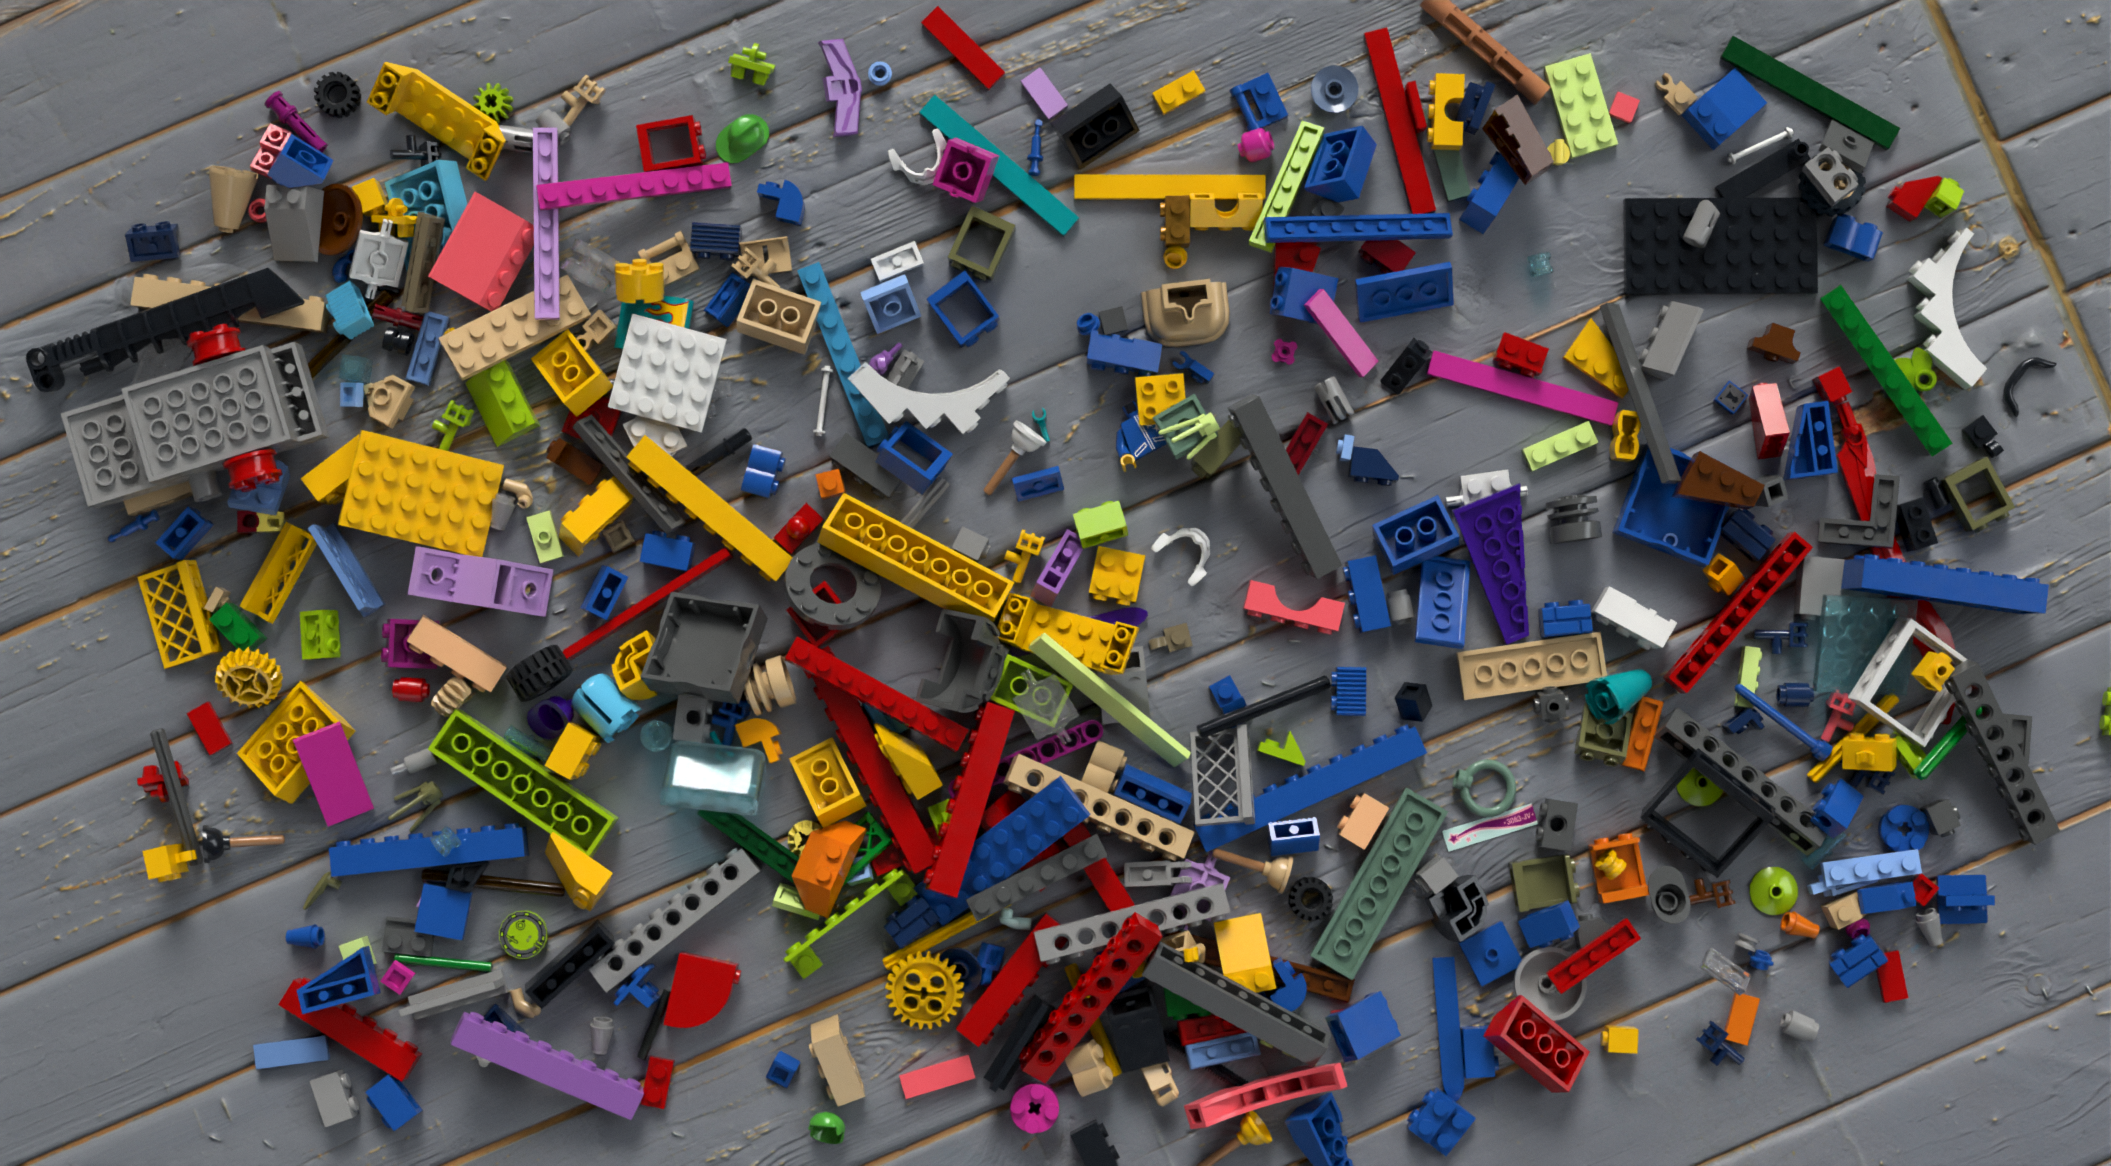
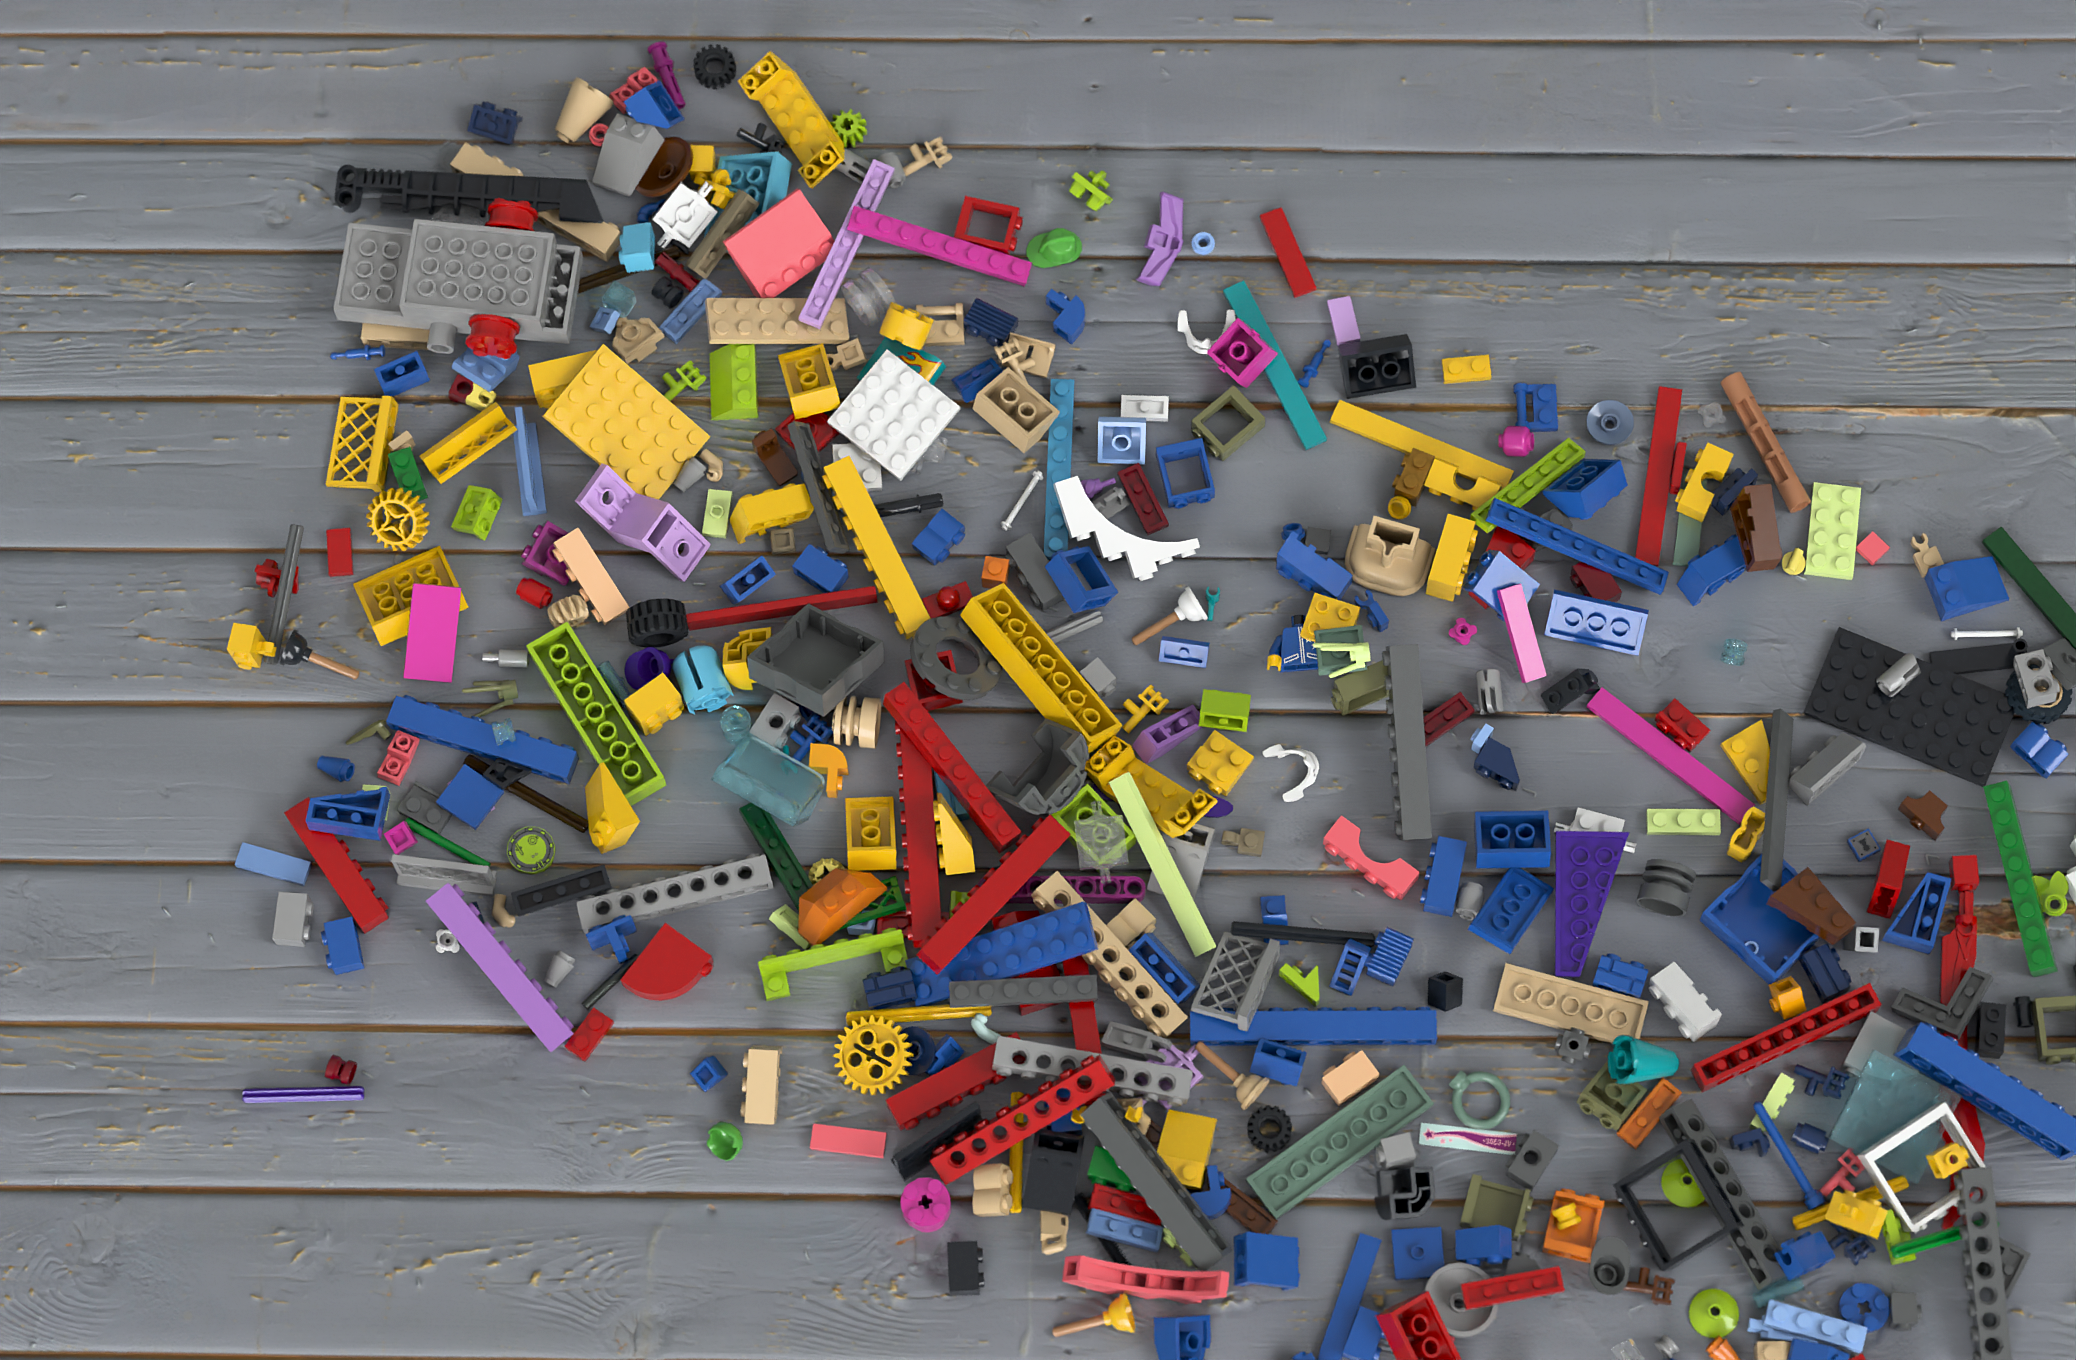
camera: 25 degrees right, 15 degrees down
none -> coral slope [377,730,420,786]
none -> dark red plate [1117,463,1169,536]
none -> blue slope [1329,939,1371,996]
none -> yellow brick [1426,514,1478,602]

